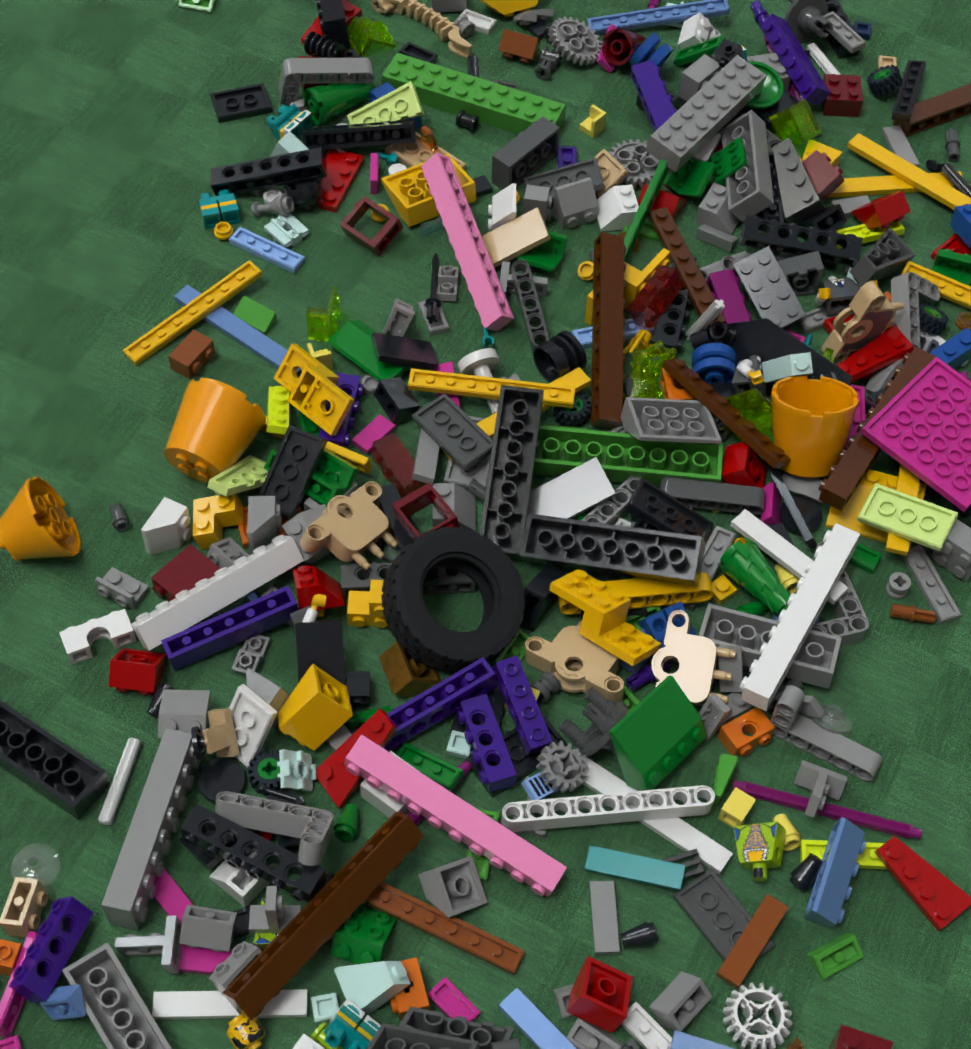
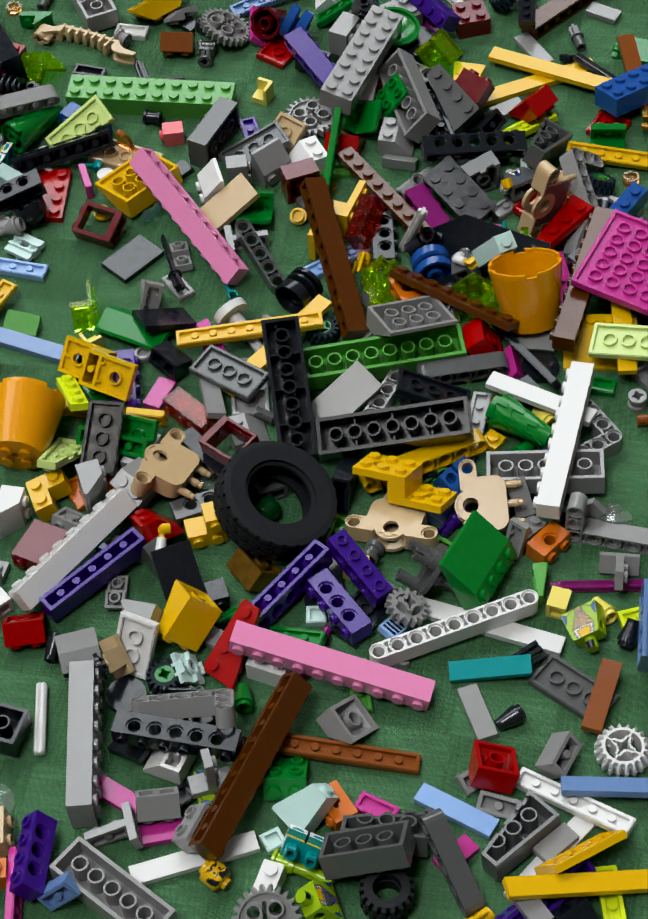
camera: 10 degrees left, 5 degrees down
none -> tile [101,234,164,284]
none -> coral brick [159,121,185,147]
none -> dark green head [253,496,281,521]
none -> red tile [256,36,295,70]
none -> brick [280,157,320,205]

